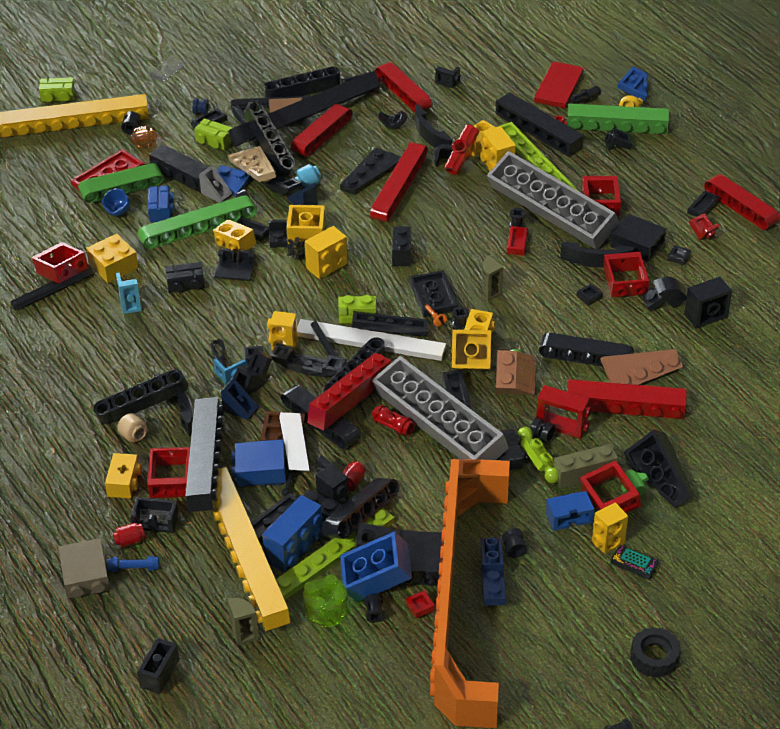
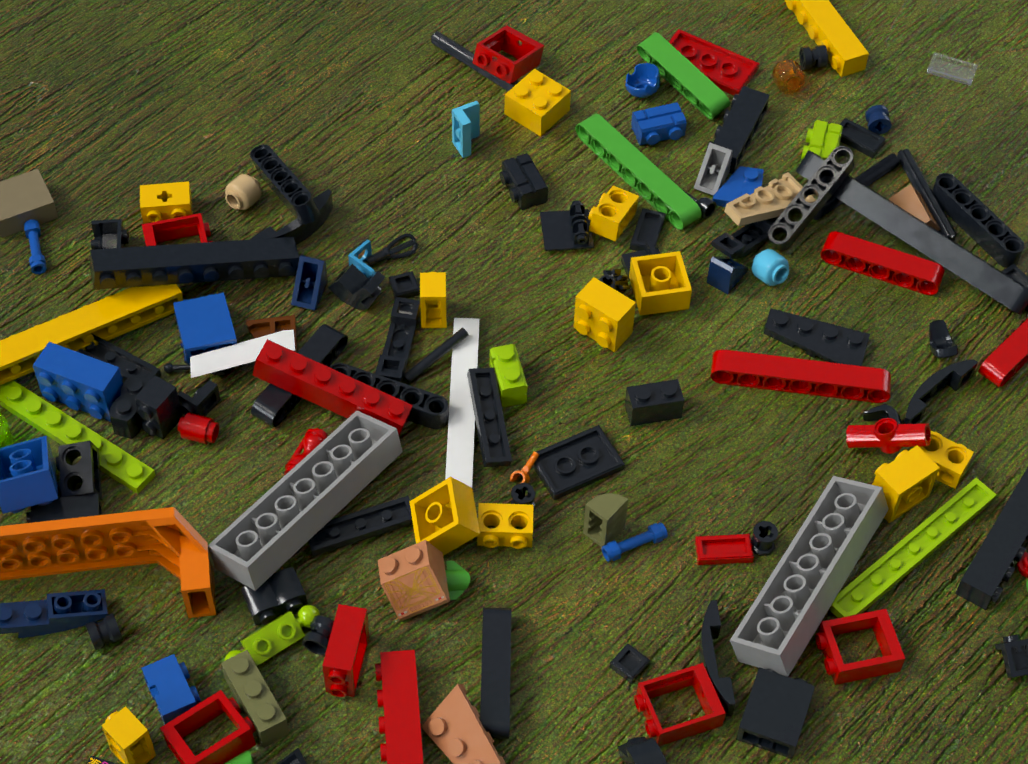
camera: 75 degrees right, 10 degrees up
red brick [113,523,145,548] -> none
black beam [321,478,399,539] -> none
none -> blue bar [601,522,668,562]

